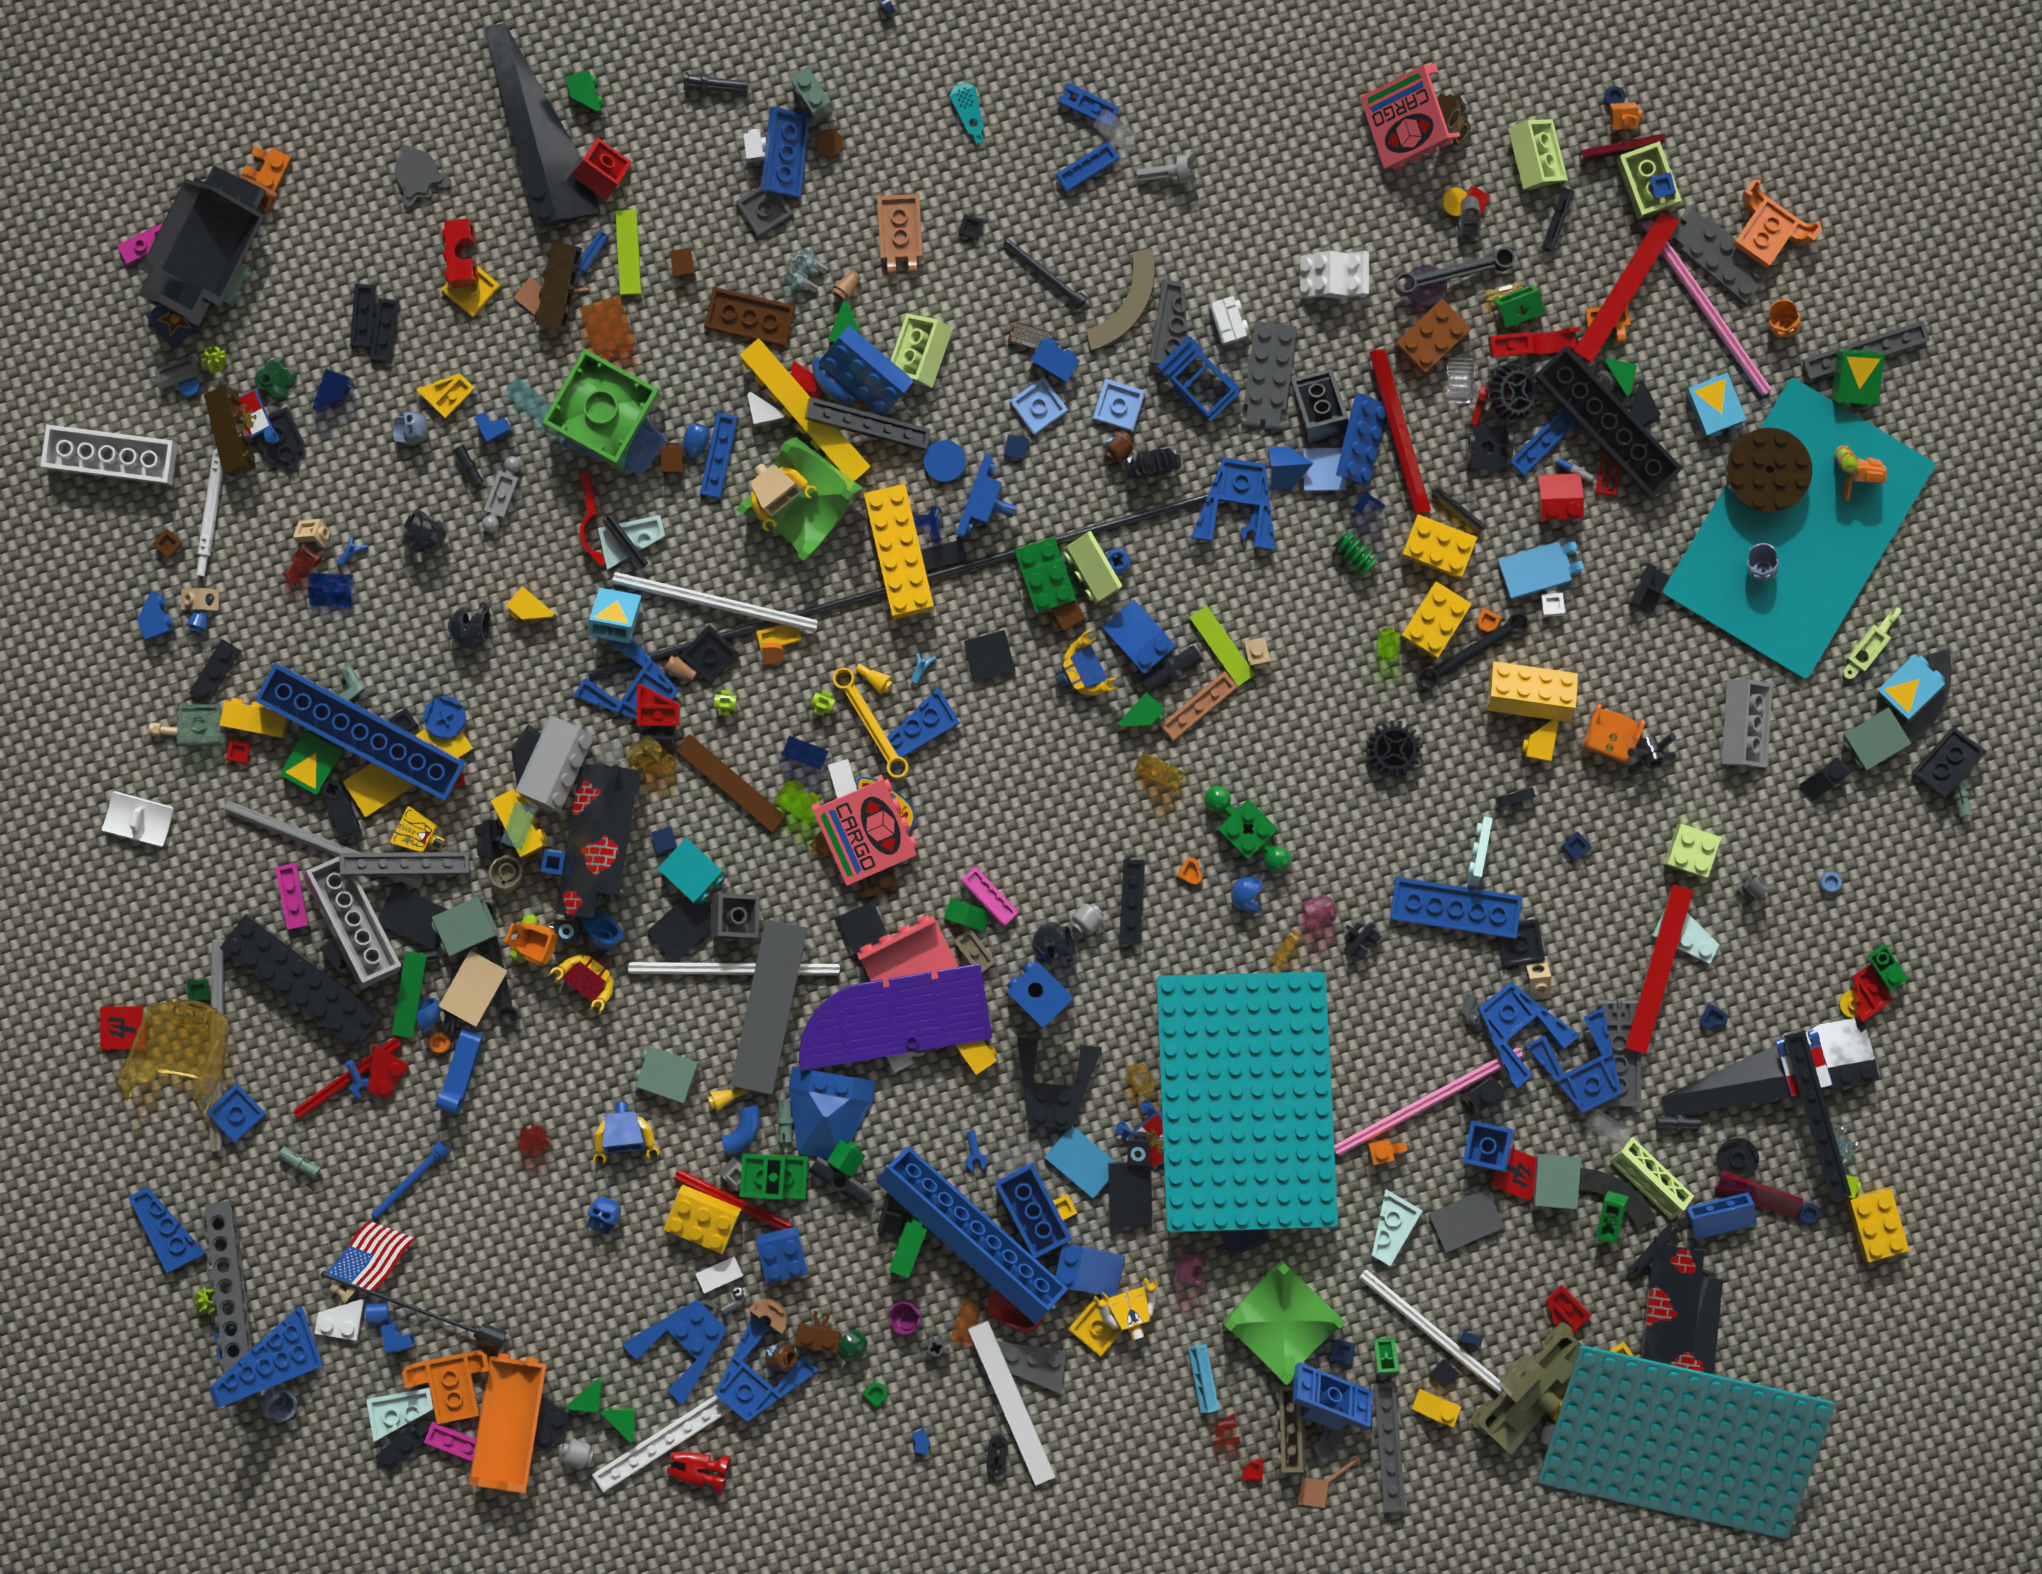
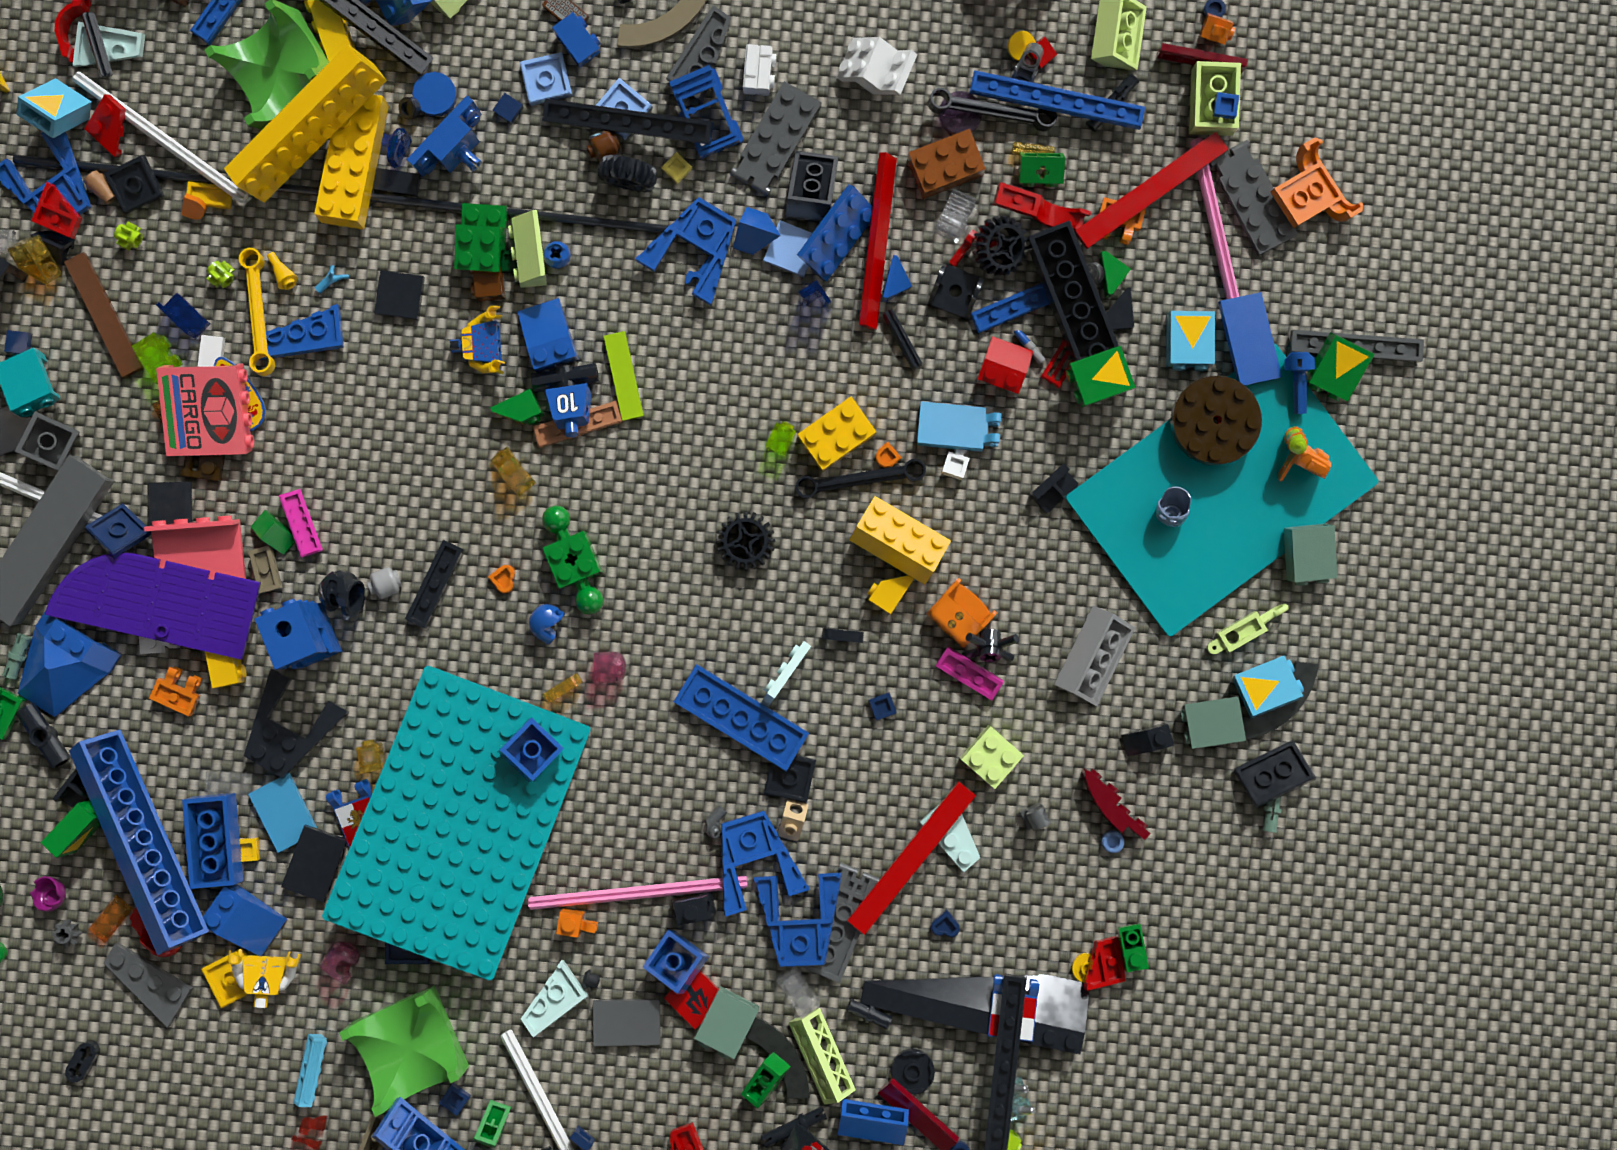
camera: 25 degrees right, 0 degrees up
tan torso [751,464,818,531] -> none
green brick [827,1140,866,1177] -> none
blue piece [912,1428,930,1454] -> none
blue bar [965,1130,987,1171] -> none
white tile [968,1321,1055,1486] -> none
black brick [1127,1131,1152,1166] -> none
tan bracket [1244,637,1271,669] -> none
green piece [1332,531,1378,577] -> none
black hips [1344,922,1382,960] -> none
yellow brick [1401,514,1477,579] -> none
orange helmet [1769,299,1801,338] -> none
none -> red wing [84,94,126,157]
none -> dark blue tile [85,503,152,558]
none -> orange plate [149,666,203,716]
none -> yellow brick [224,44,387,203]
none -> black tile [398,97,421,120]
none -> blue brick [497,717,564,782]
none -> black plate [542,98,714,145]
none -> blue torso [545,383,591,438]
none -> black piece [582,969,600,989]
none -> light yellow tile [661,152,692,184]
none -> blue slope [882,255,912,302]
none -> dark pink plate [936,646,1004,701]
none -> blue tile [969,70,1145,130]
none -> green brick [1065,345,1136,408]
none -> dark red slope [1081,768,1151,840]
none -> blue tile [1218,292,1282,386]
none -> blue piece [1284,352,1315,414]
none -> sand green brick [1284,524,1337,586]

